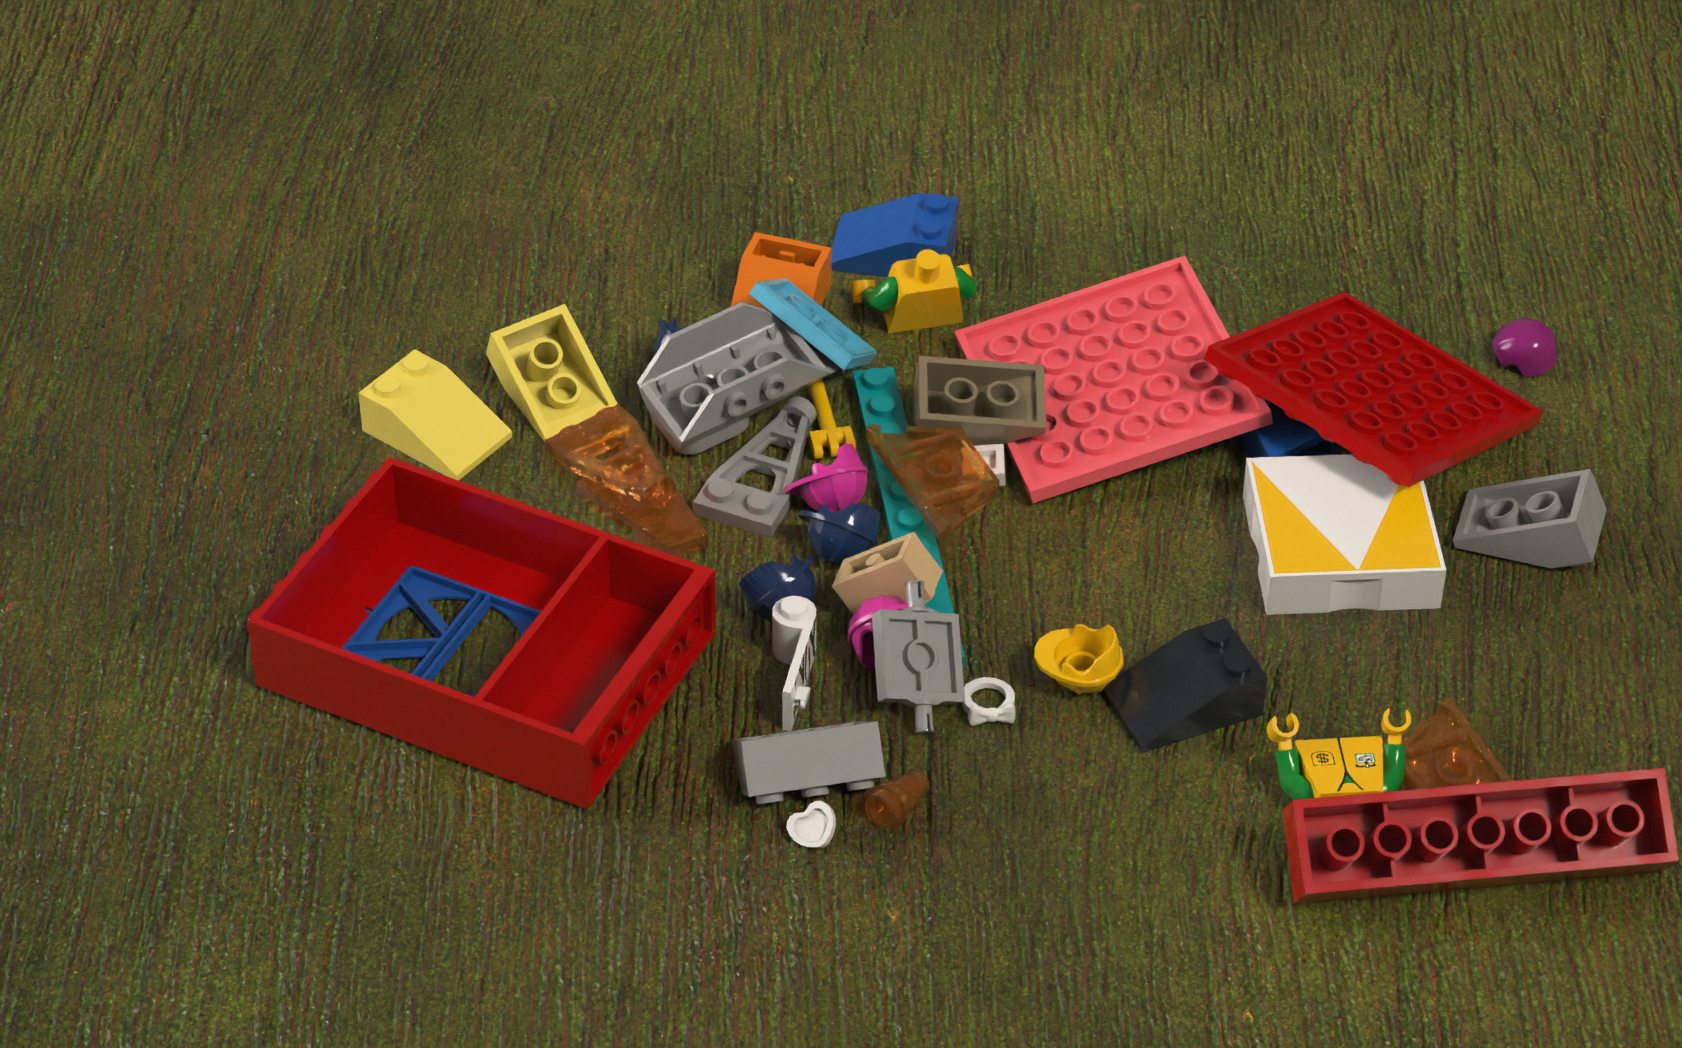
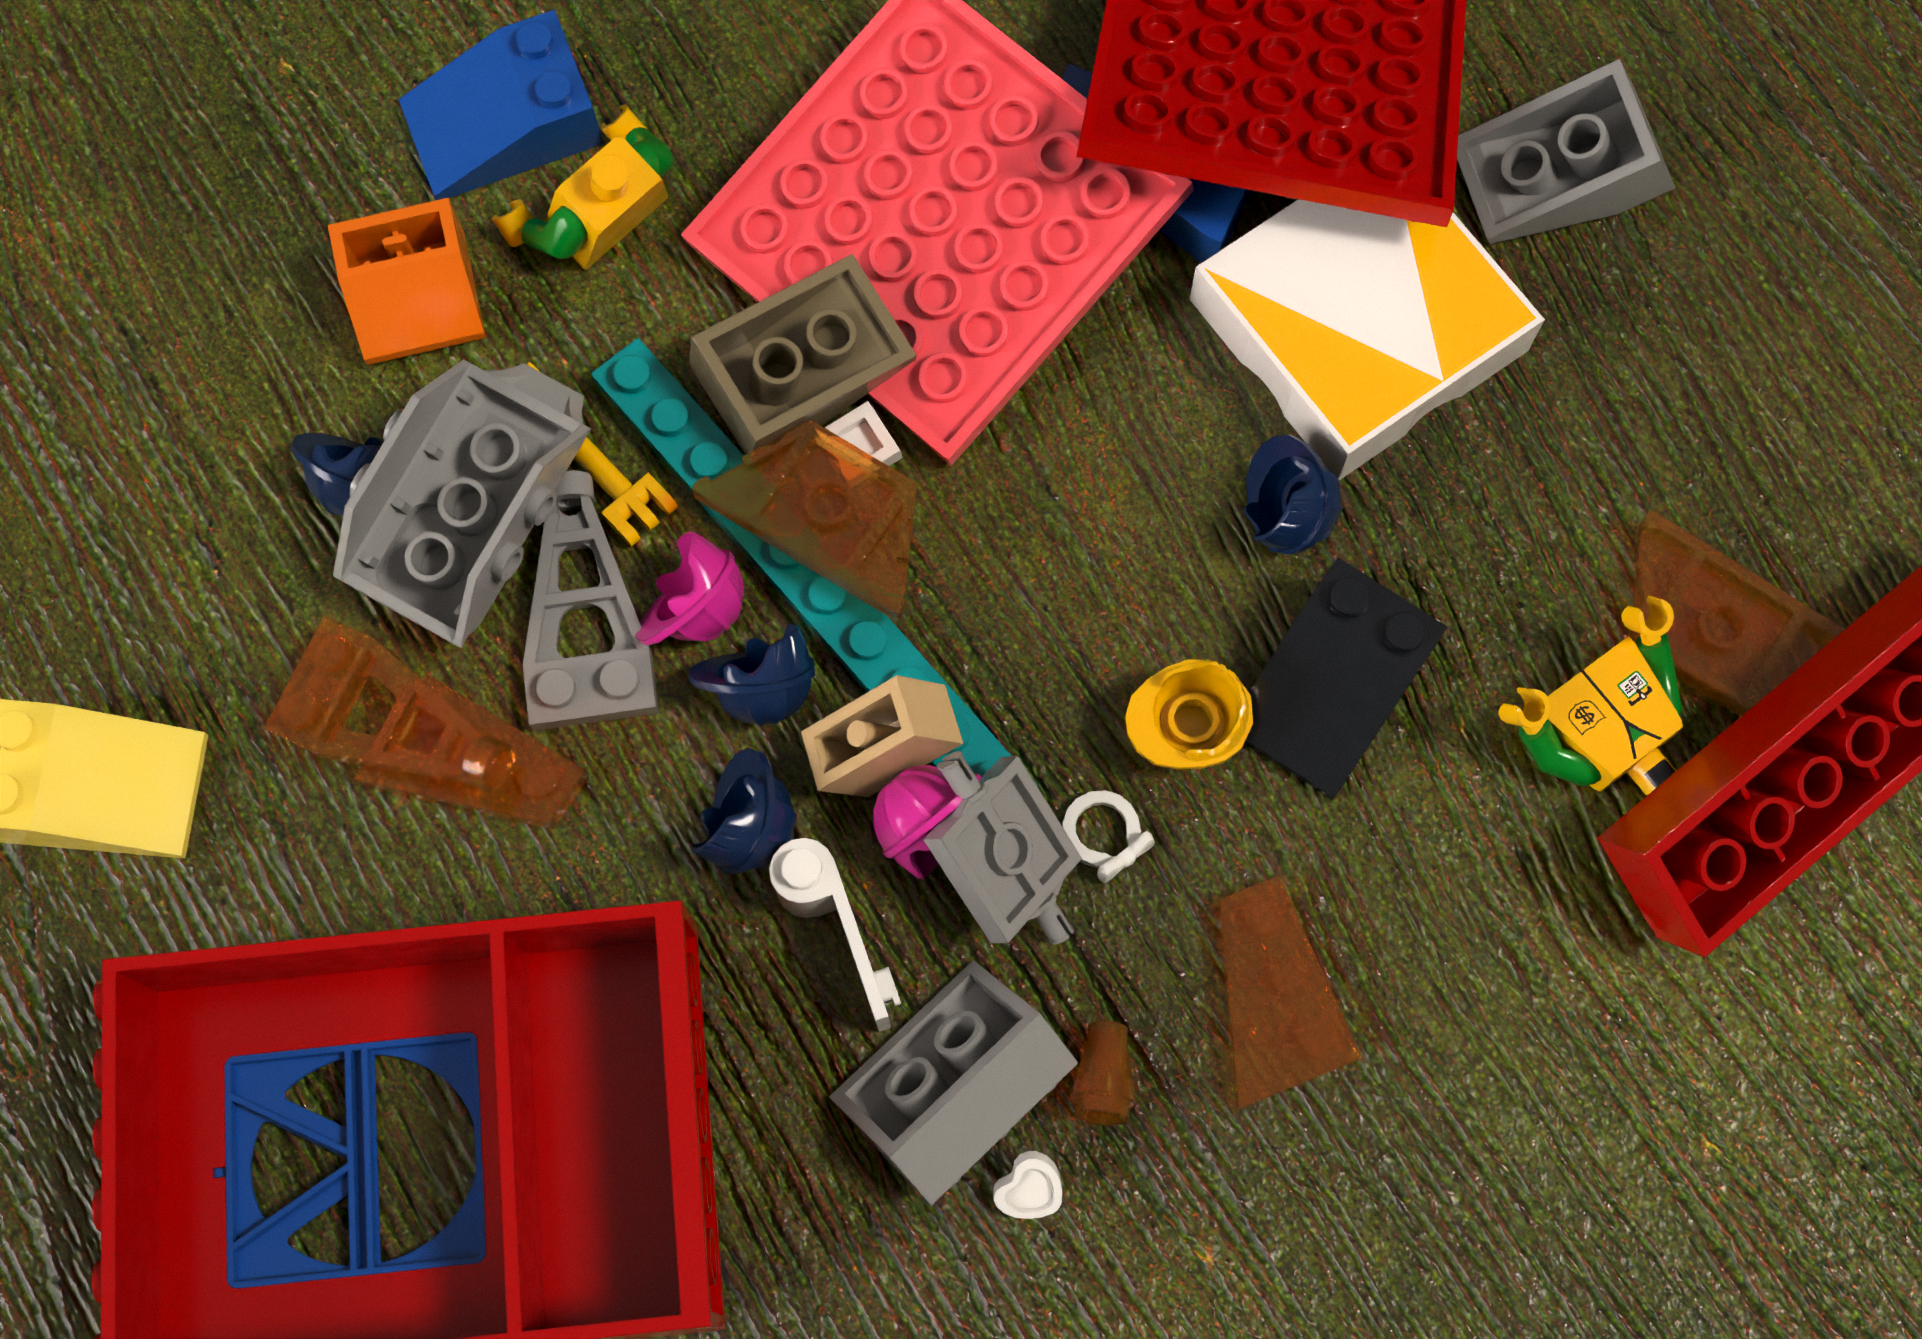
camera: 30 degrees left, 30 degrees up
light yellow slope [486,304,620,442] -> none
medium azure tile [749,278,877,370] -> none
none -> clear orange wing [1217,875,1362,1111]
none -> dark blue piece [1244,435,1343,555]

